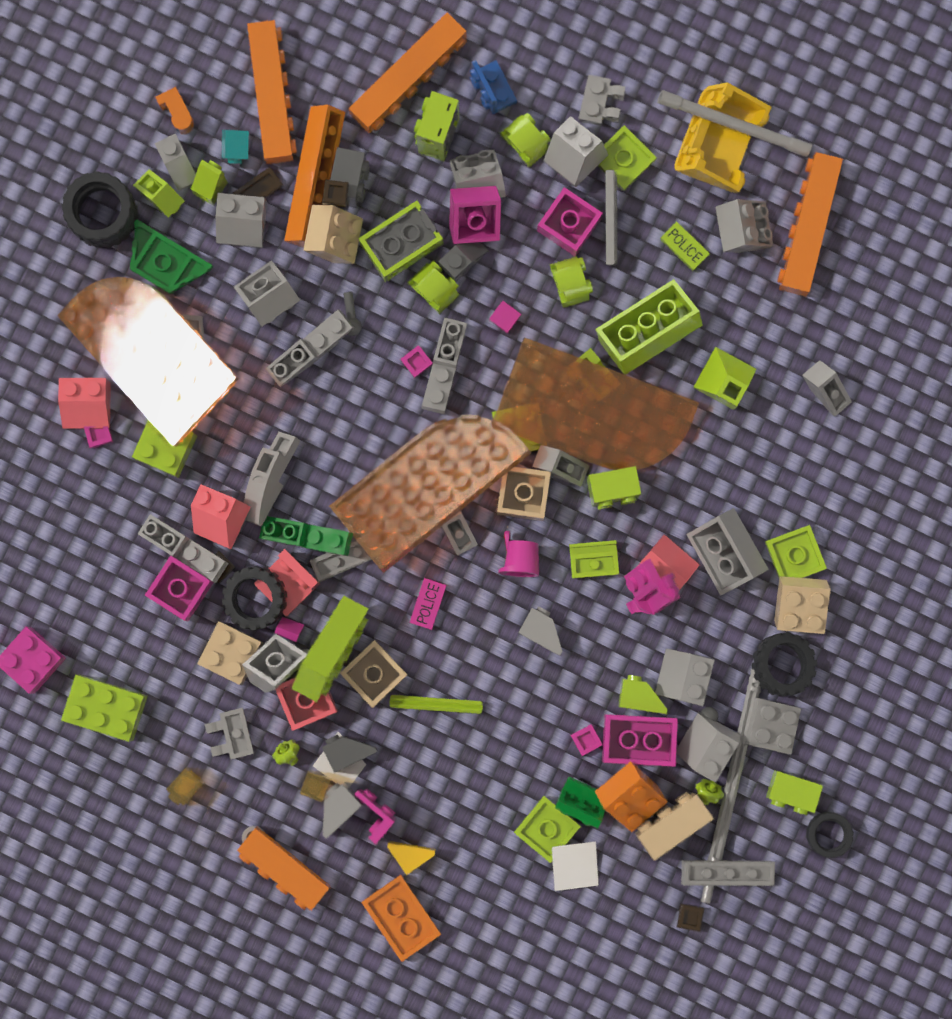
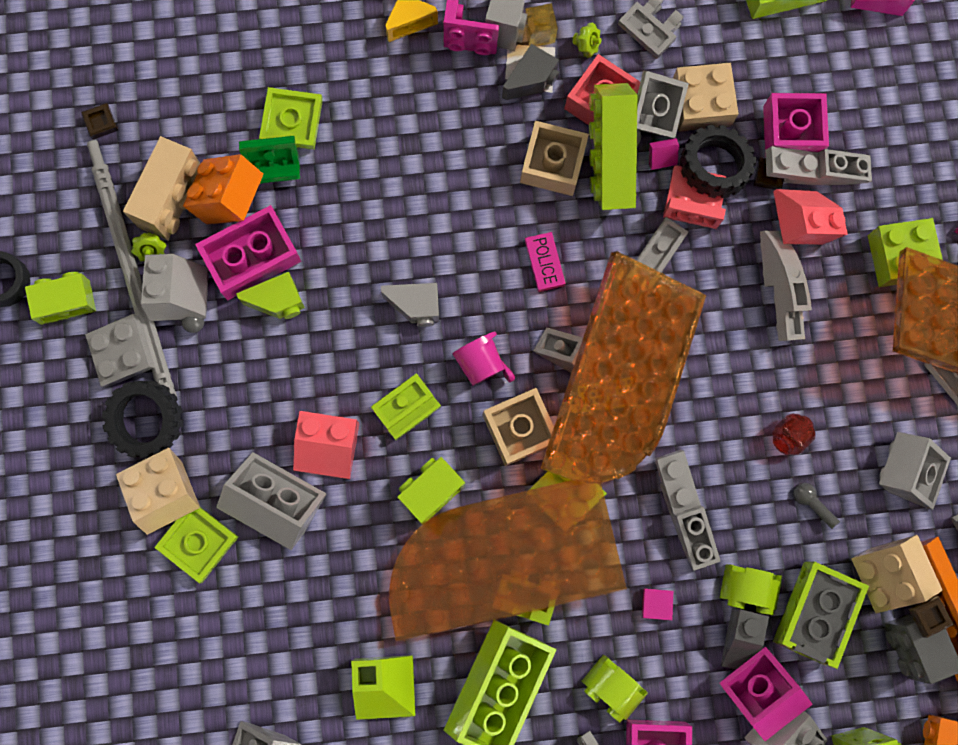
camera: 140 degrees right, 5 degrees down
green slope [259,516,353,556] -> none
light grey slope [265,309,354,387] -> none
lime axle [389,695,483,714] -> none
dark pink tile [400,345,433,378] -> none
light grey slope [532,445,589,487] -> none
white sticker [552,841,598,891] -> none
dark pink tile [570,724,602,756] -> none
dark pink plate [624,559,680,615] -> none
light grey slope [655,649,714,706] -> none
light grey tile [681,860,775,886] -> none
none -> clear red head [772,413,816,456]

